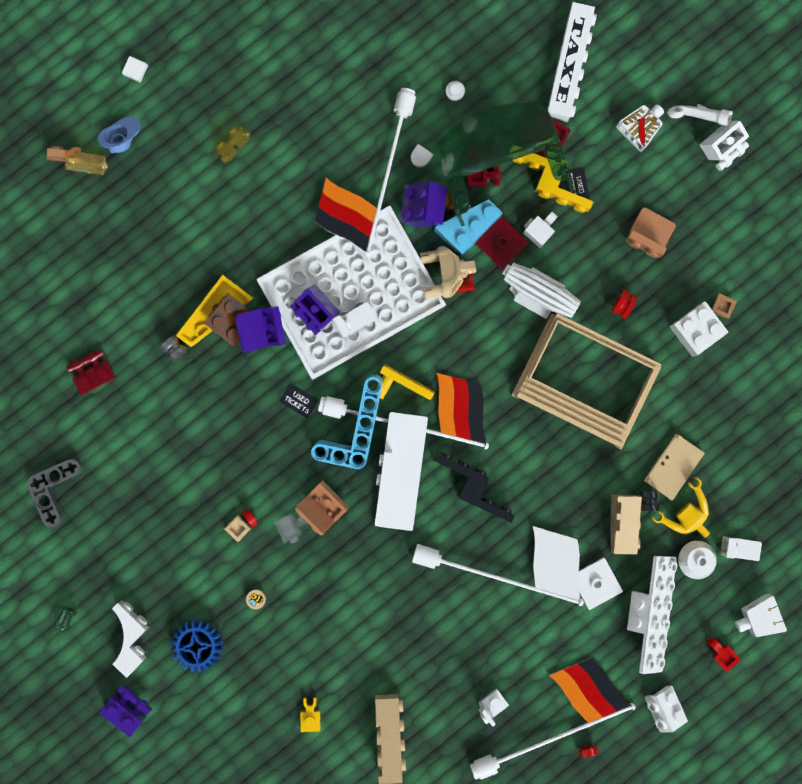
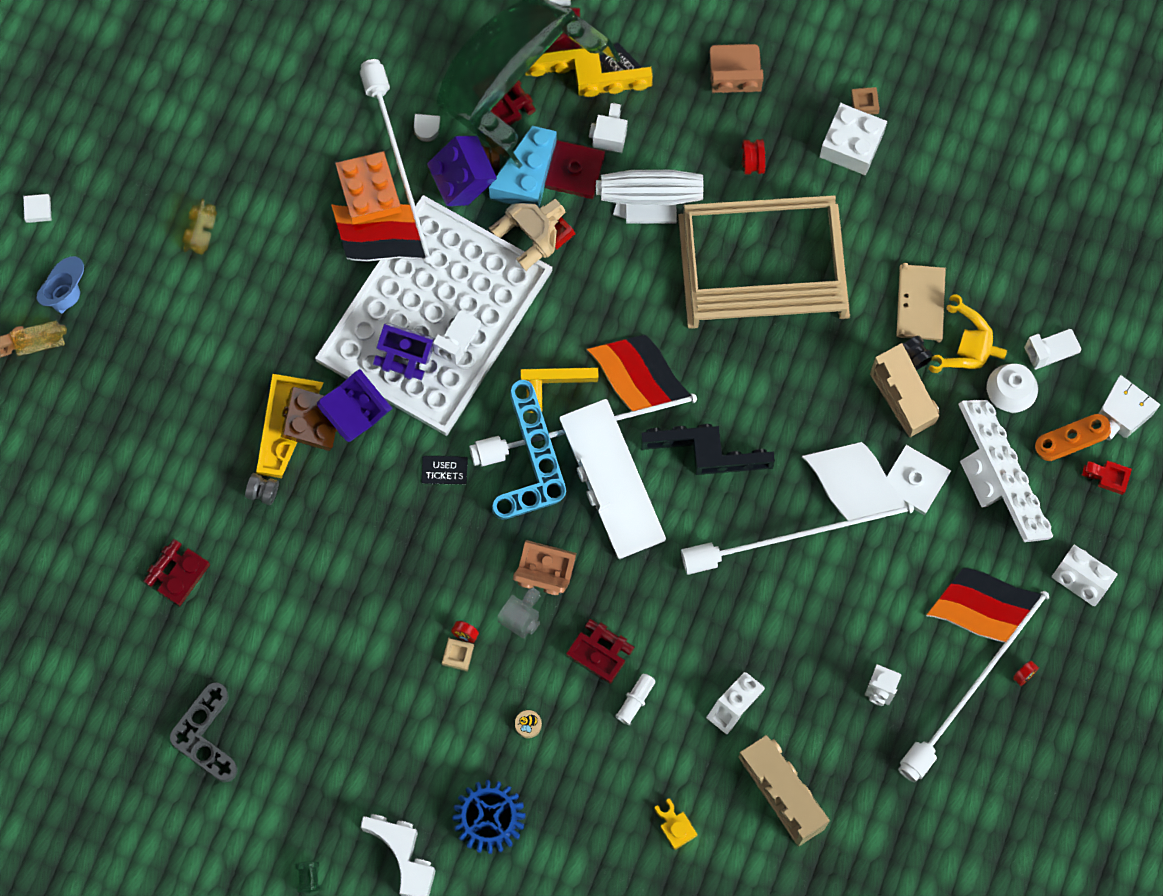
camera: 30 degrees left, 15 degrees down
white plate [446,81,465,101] -> none
none -> orange plate [335,151,402,224]
none -> dark red plate [566,619,635,684]
none -> white axle [615,674,655,725]
none -> white bracket [706,672,765,734]
none -> orange plate [1035,414,1111,461]

